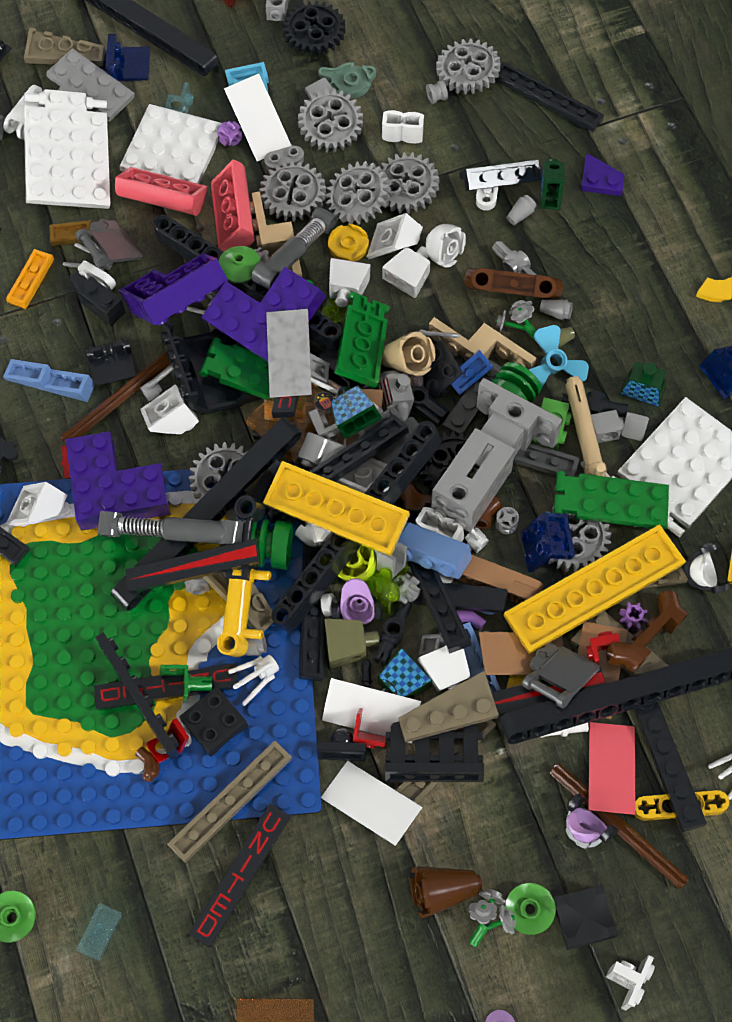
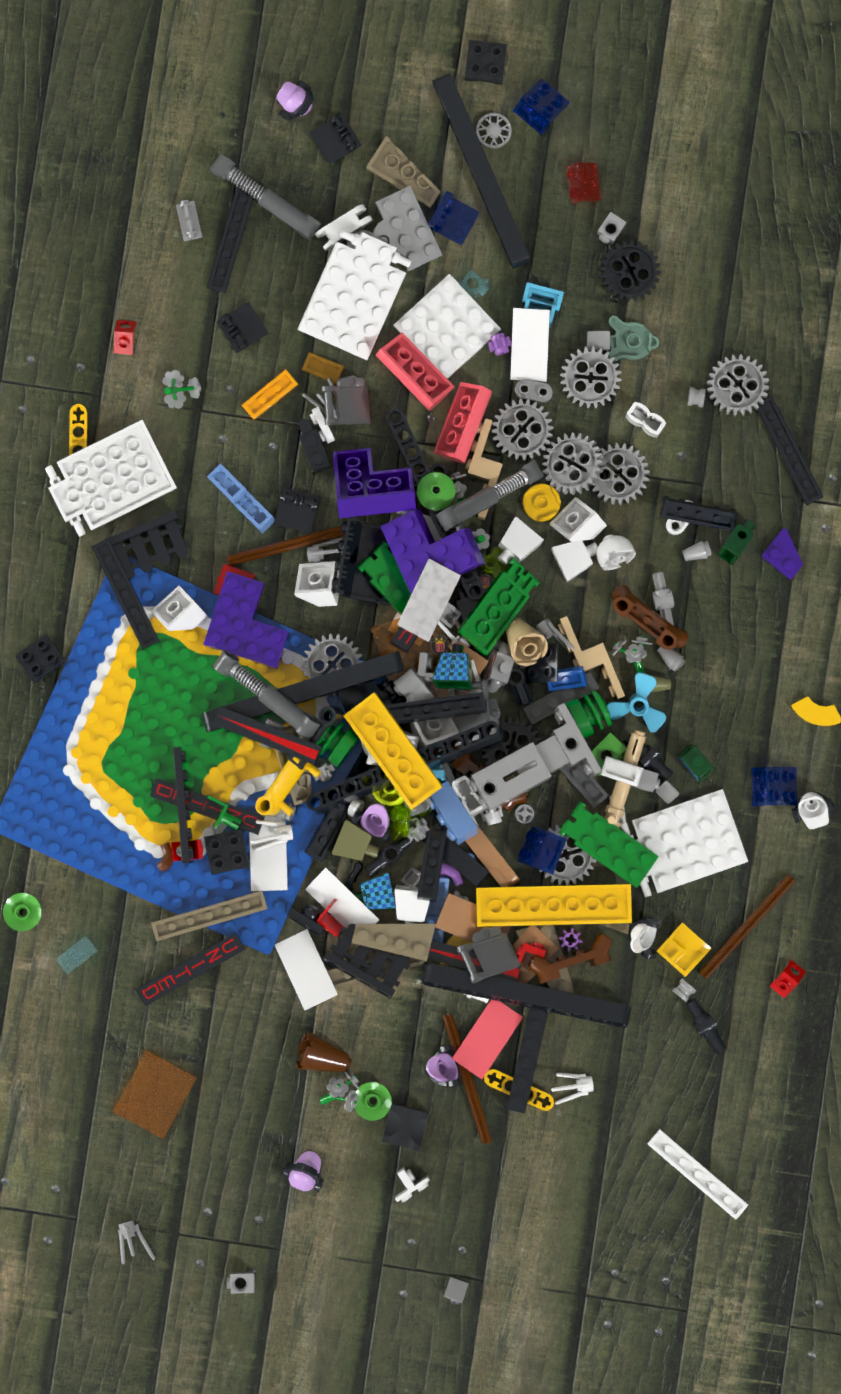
camera: 30 degrees right, 20 degrees up
none -> white sticker [249,815,288,891]
none -> light grey gear [312,758,335,782]
none -> white tile [601,756,644,787]

